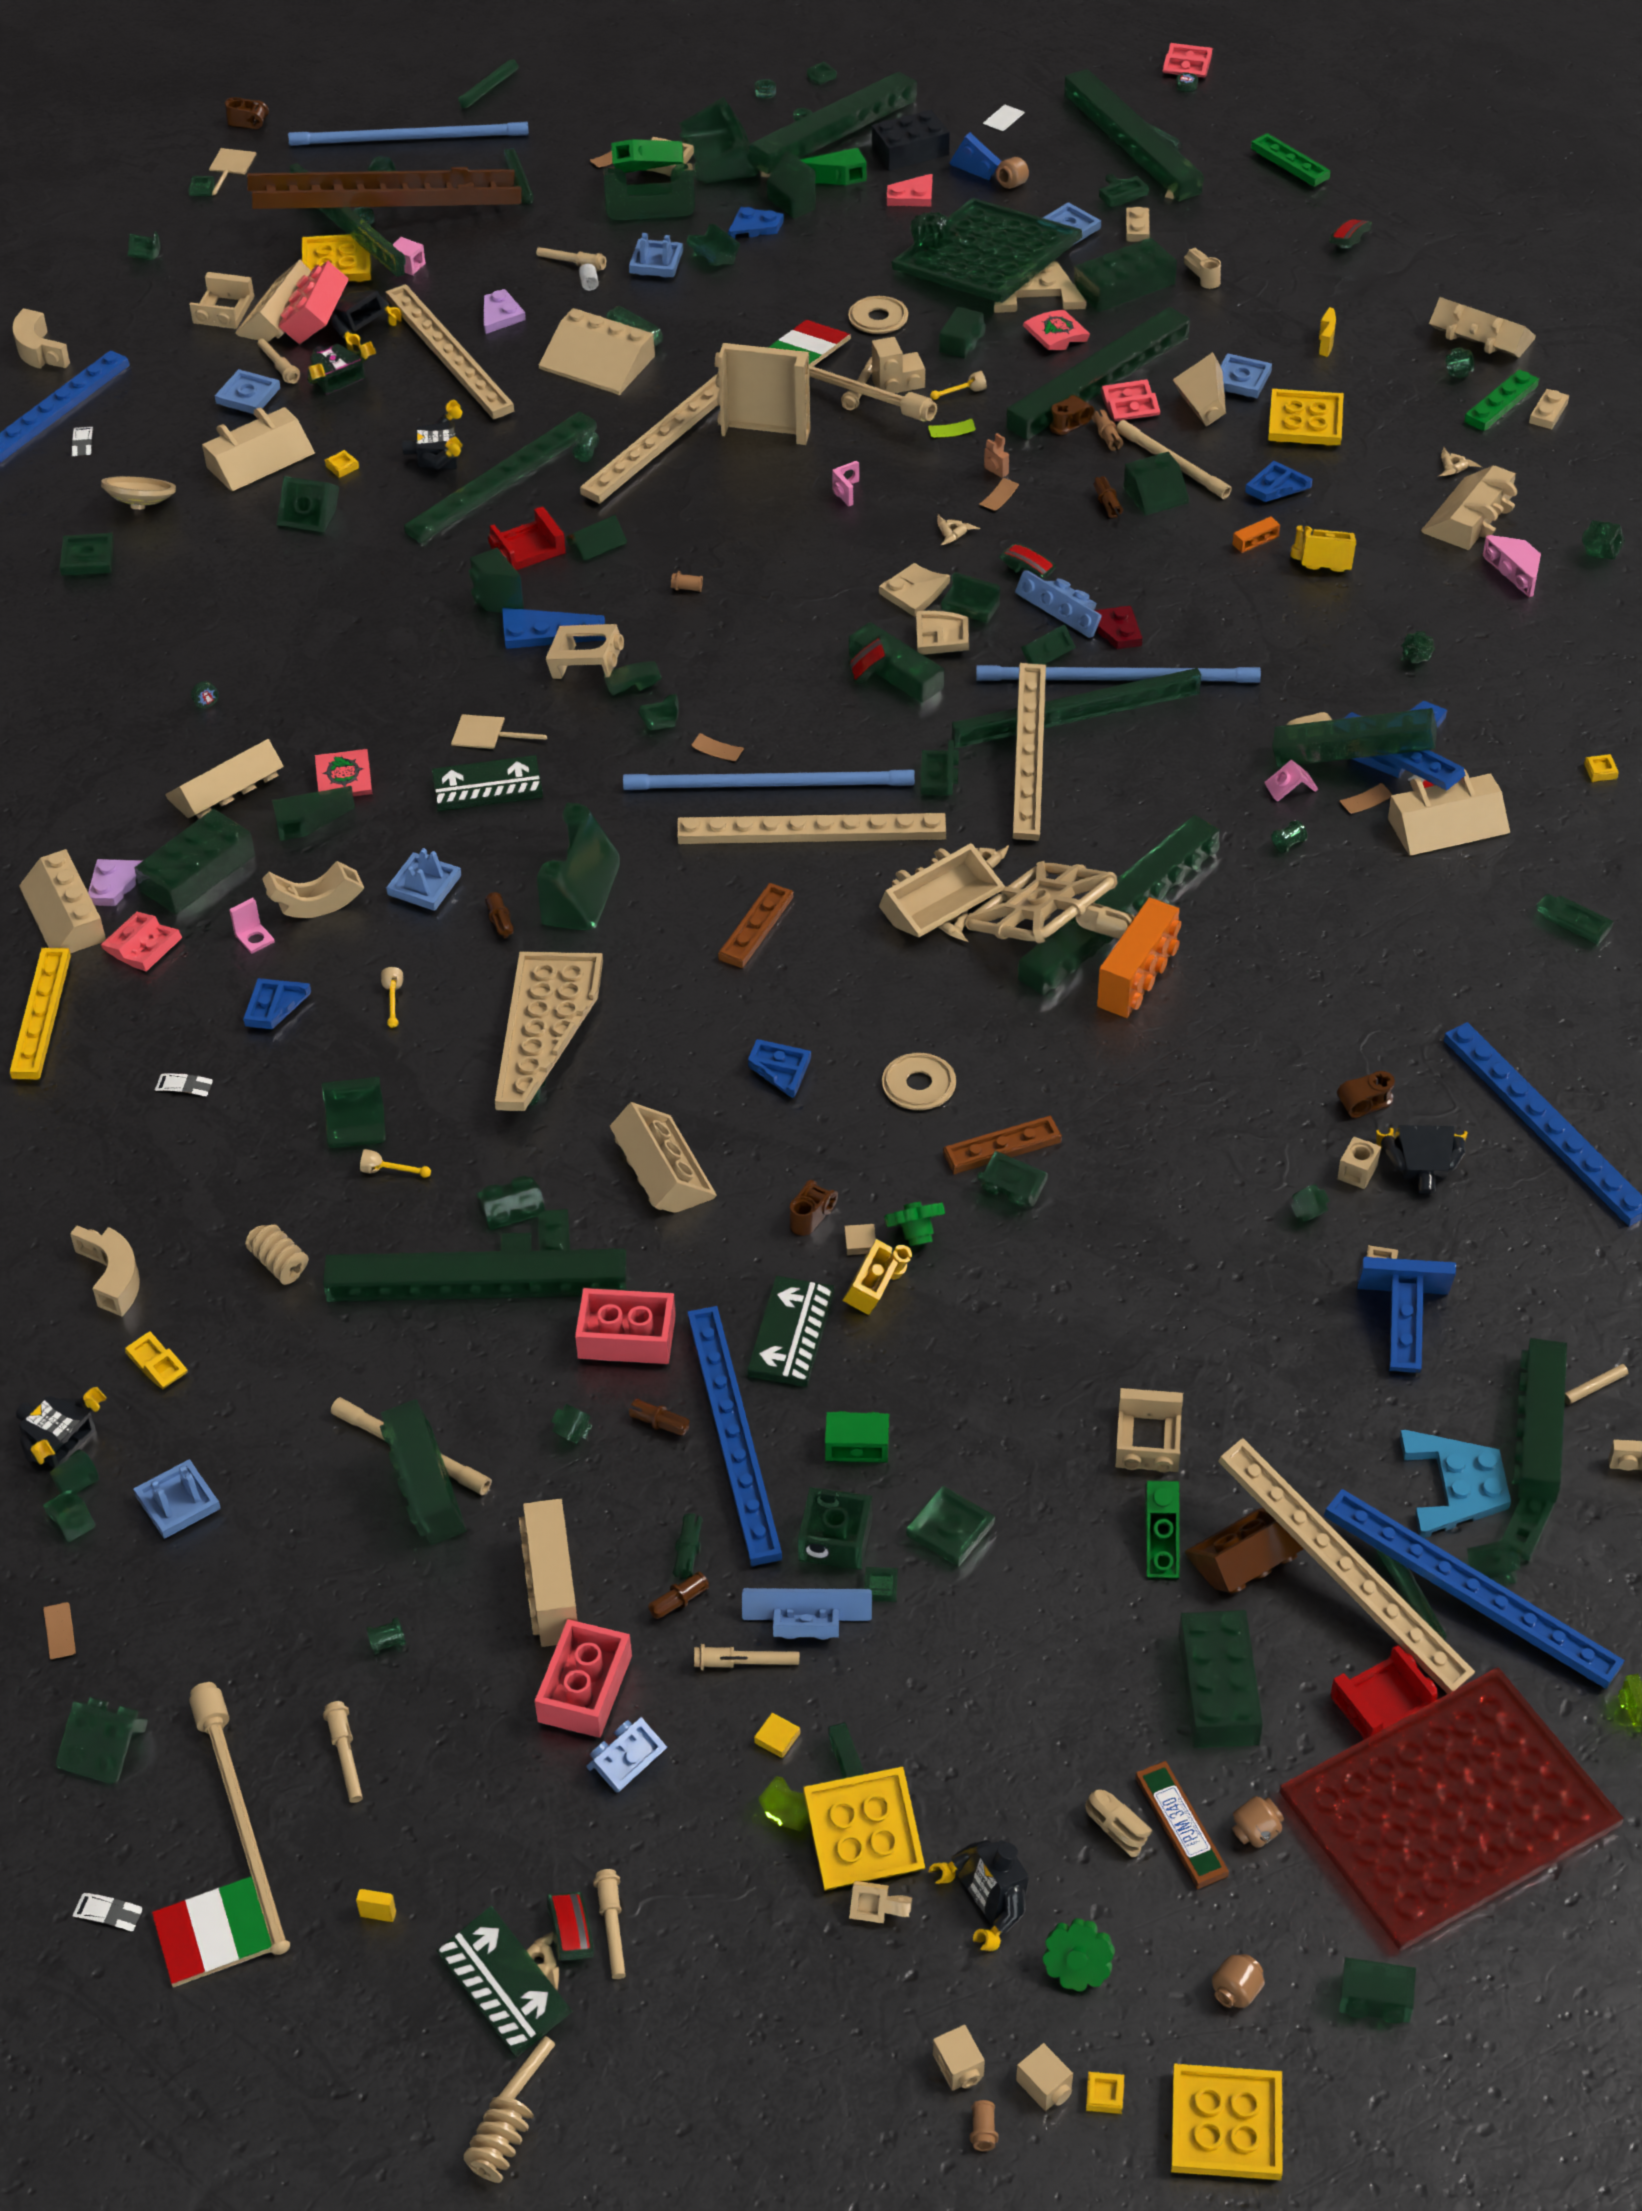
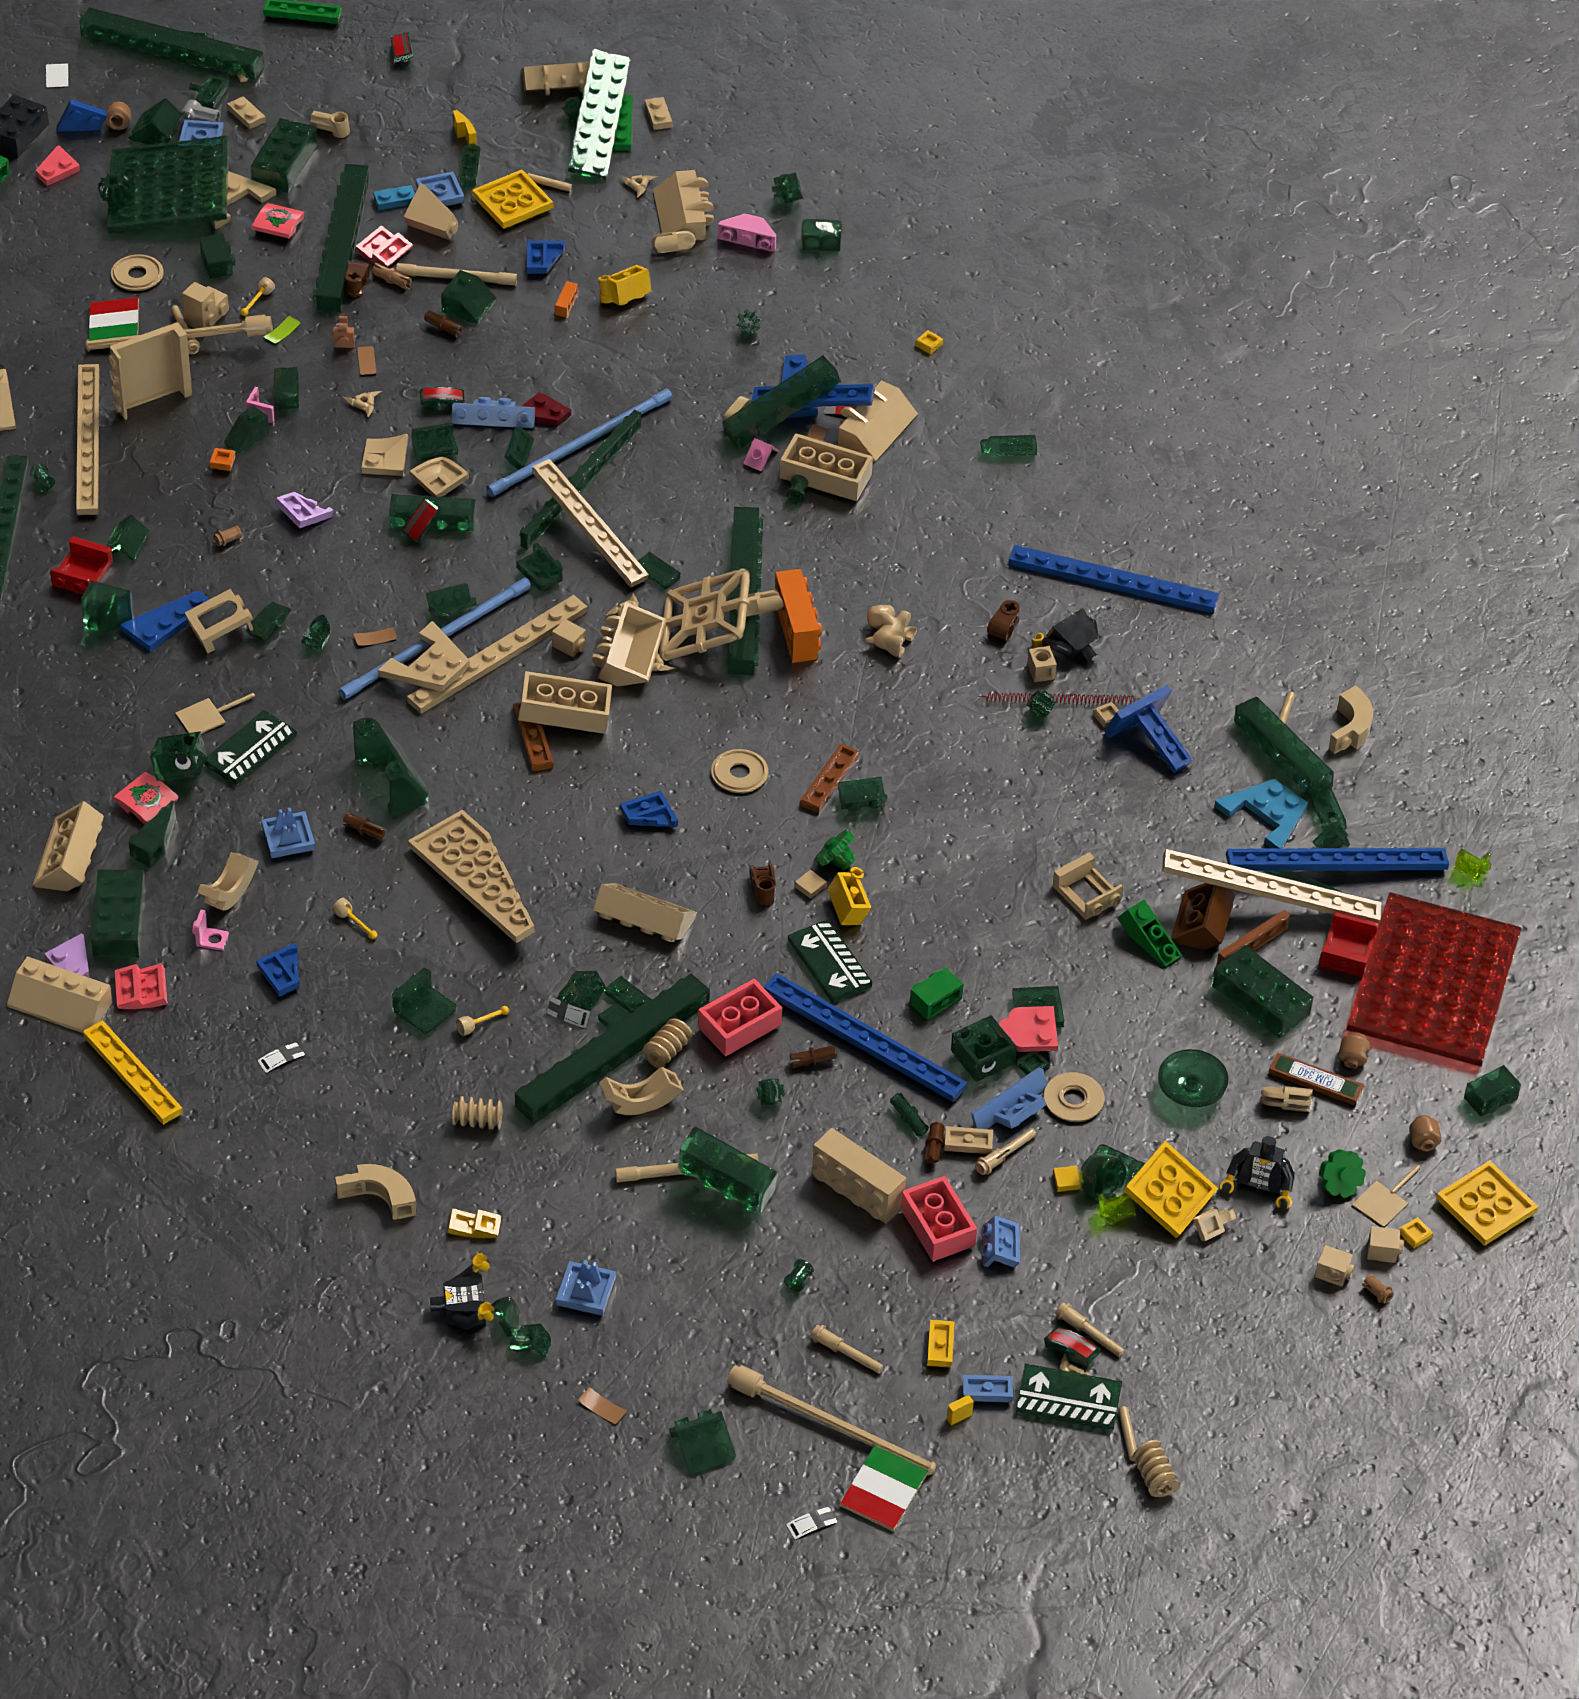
camera: 45 degrees left, 0 degrees up
none -> clear green slope [128,98,182,146]
none -> clear green brick [150,731,207,781]
none -> light grey piece [179,100,221,123]
none -> orange plate [210,448,236,471]
none -> clear green slope [224,406,269,454]
none -> clear green piece [274,367,299,410]
none -> lavender wing [276,492,334,528]
none -> dark azure plate [373,185,415,210]
none -> tan wing [378,621,470,691]
none -> clear green bracket [426,583,477,618]
none -> clear green beam [459,144,481,188]
none -> tan brick [518,671,612,734]
none -> tan piece [527,173,572,192]
none -> white sticker [547,997,590,1028]
none -> tan brick [552,619,587,657]
none -> clear green plate [567,49,630,181]
none -> tan arch [599,1067,684,1115]
none -> clear green tile [638,552,681,589]
none -> tan piece [643,1019,693,1069]
none -> tan arm [651,230,696,253]
none -> tan brick [779,433,873,501]
none -> clear green piece [801,219,842,251]
none -> tan animal [866,605,917,658]
none -> yellow plate [927,1320,955,1368]
none -> tan plate [944,1126,993,1154]
none -> medium blue plate [962,1375,1013,1402]
none -> red piece [978,692,1140,704]
none -> coral plate [998,1006,1058,1052]
none -> tan piece [1044,1072,1105,1122]
none -> clear green cylinder [1079,1153,1126,1202]
none -> clear green dish [1158,1049,1229,1107]
none -> dark orange tile [1216,910,1290,972]
none -> tan piece [1352,1165,1421,1228]

